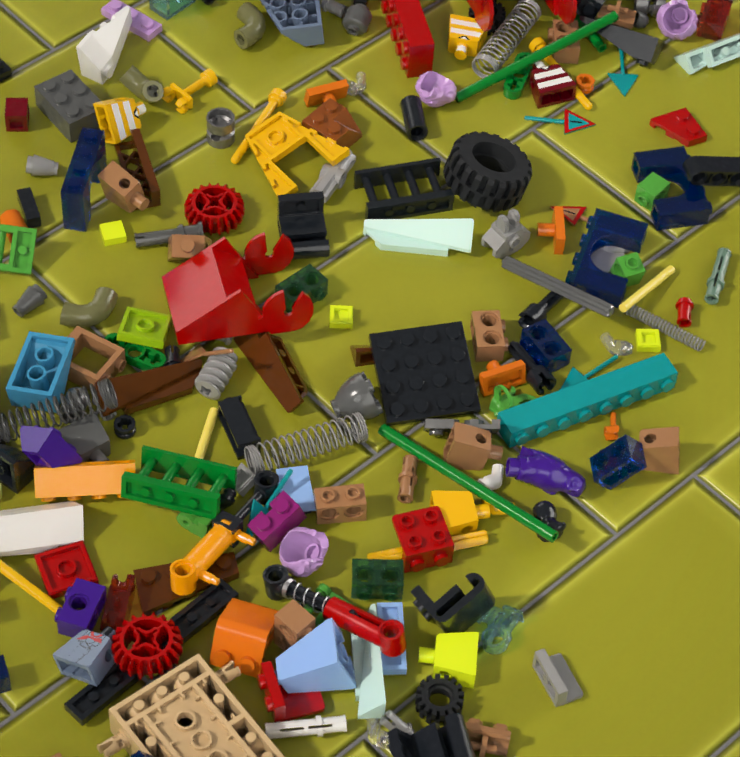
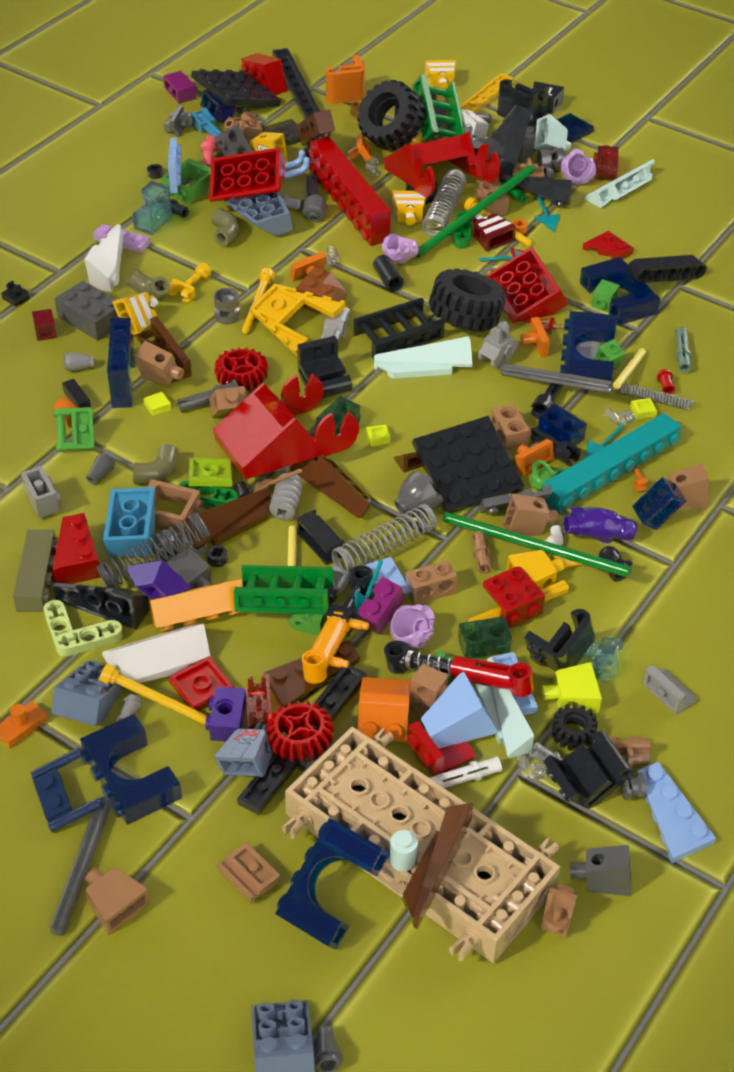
camera: 10 degrees left, 5 degrees down
none -> red slope [486,246,569,323]

